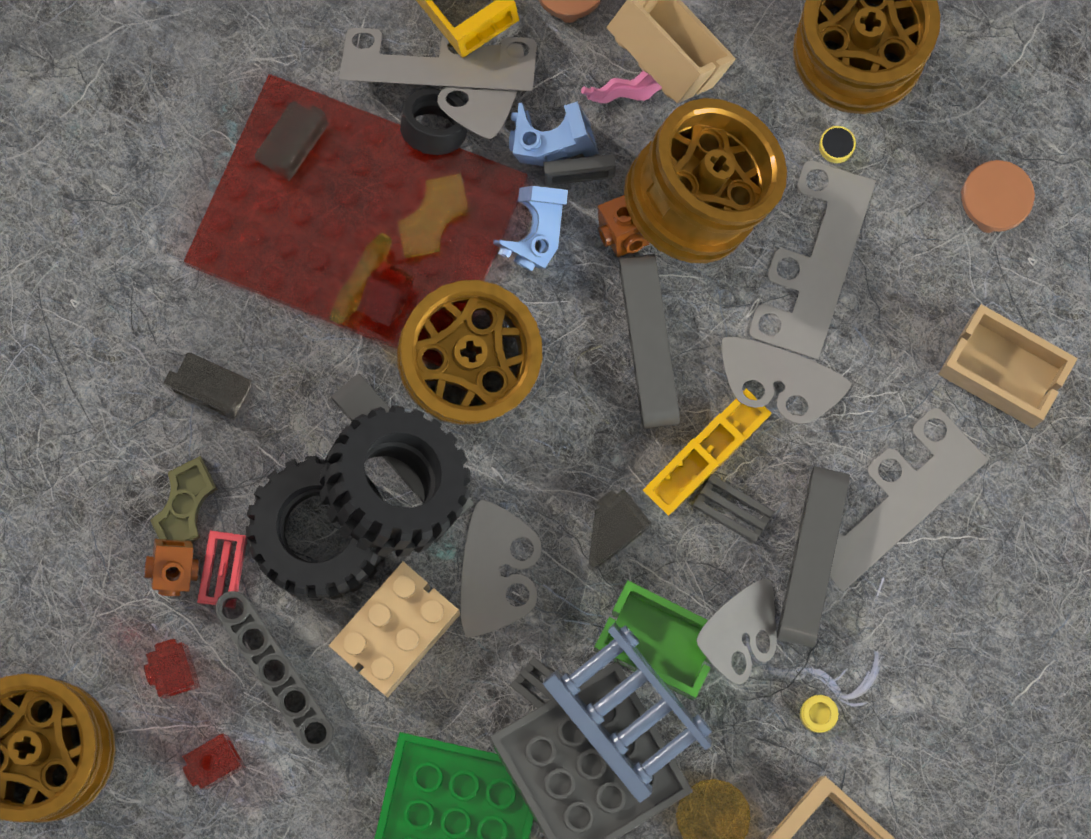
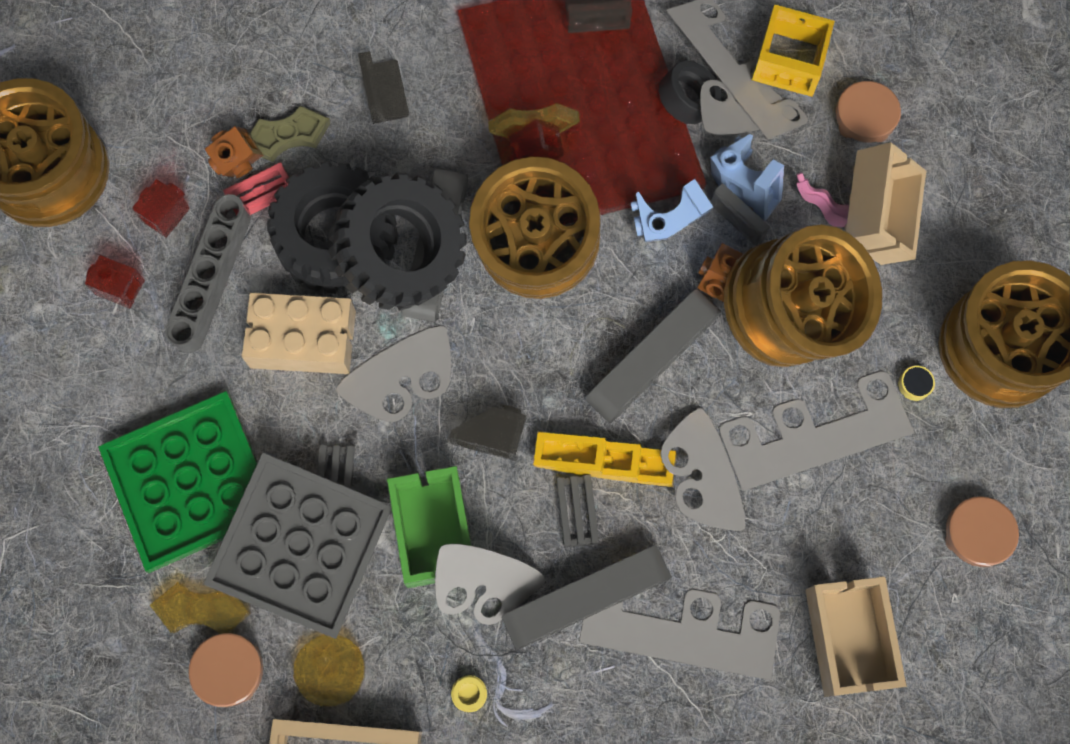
camera: 50 degrees right, 5 degrees down
clear yellow tile [398,174,468,258] -> none
sand blue fence [543,622,712,803] -> none

